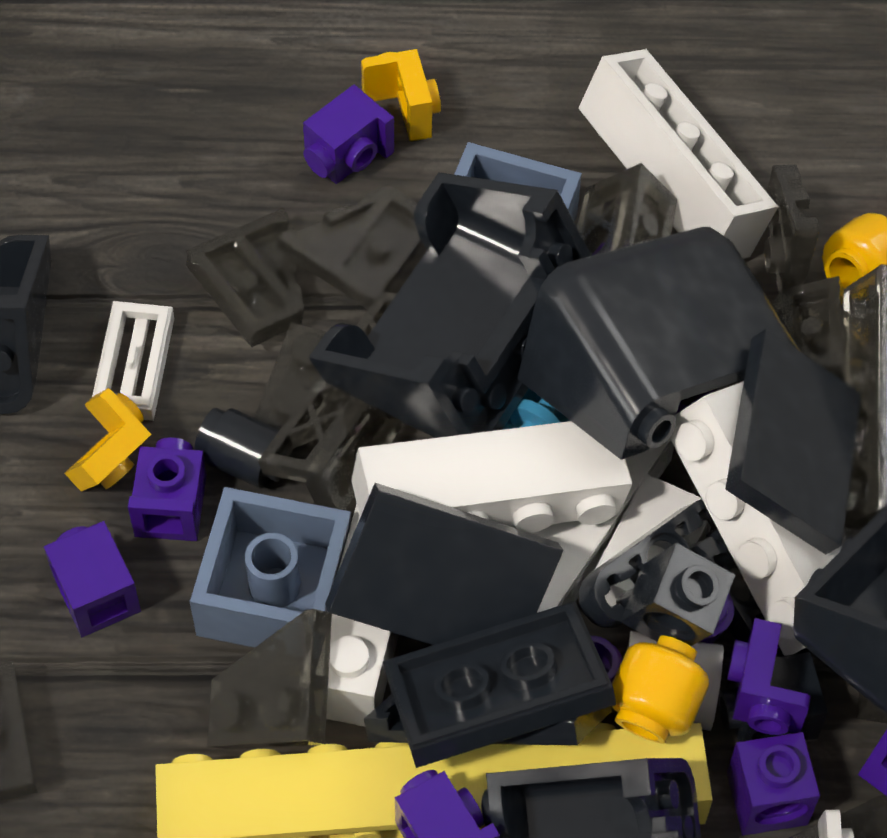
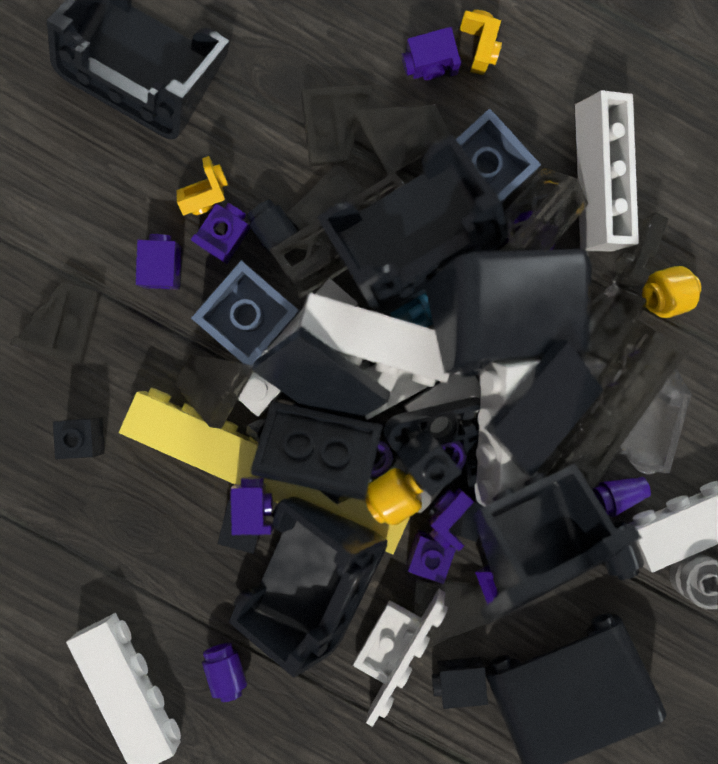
camera: 25 degrees right, 30 degrees up
white tile [92,301,174,421] -> none

